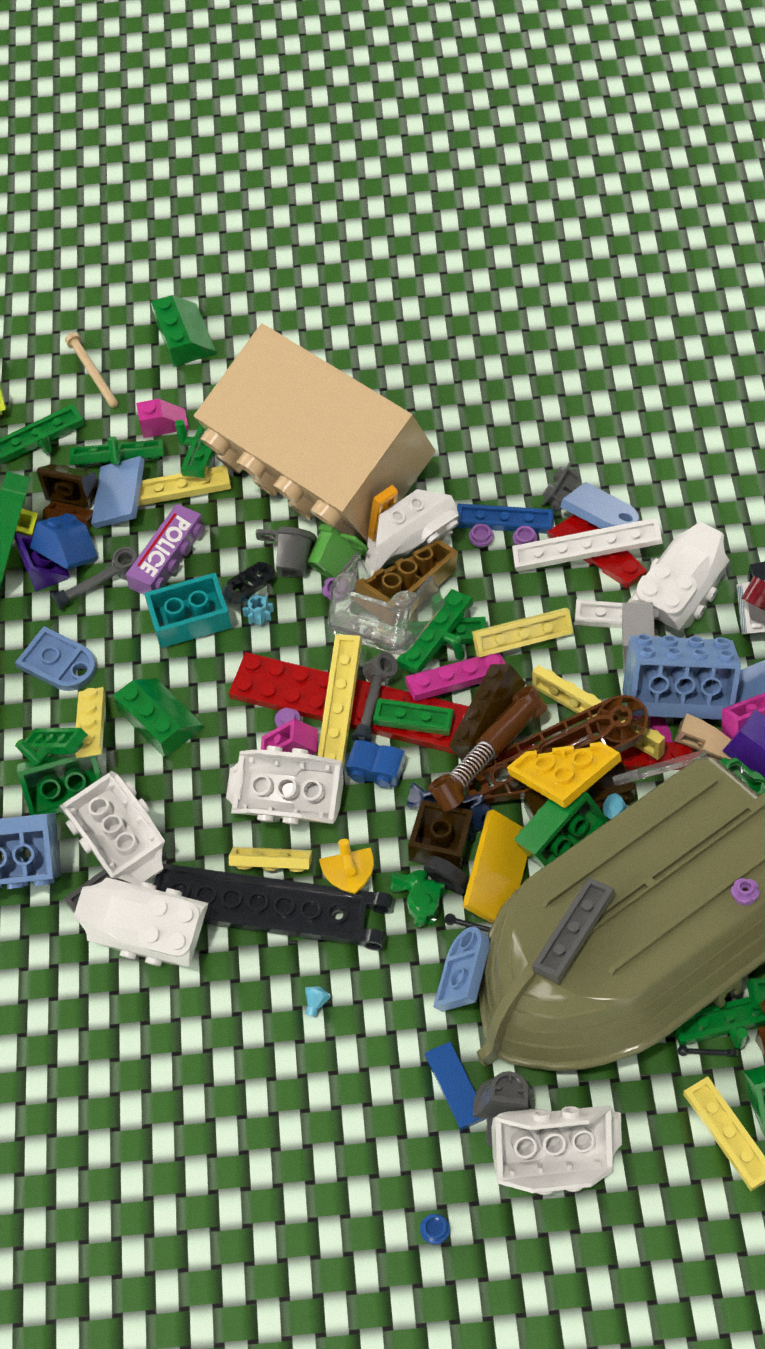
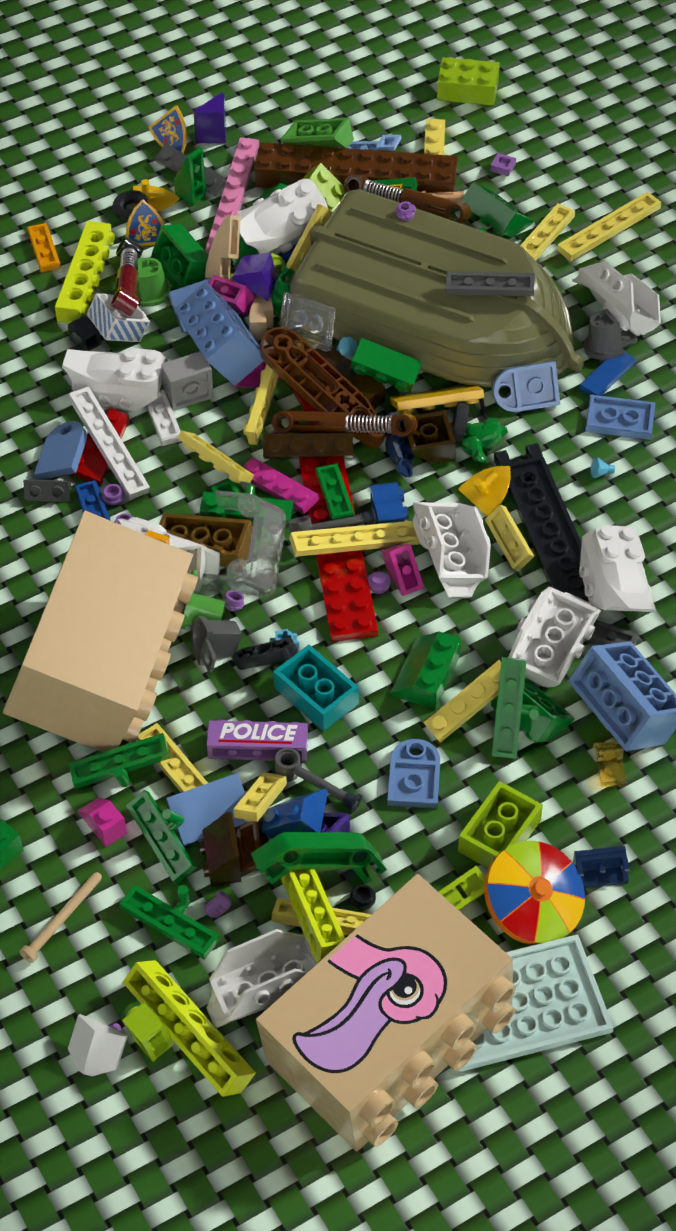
camera: 120 degrees left, 5 degrees down
yellow plate [507,742,621,808] -> none
none -> medium lavender piece [204,891,231,918]
none -> light yellow plate [233,772,287,822]
none -> light yellow plate [557,192,661,261]
none -> medium blue tile [585,395,655,440]

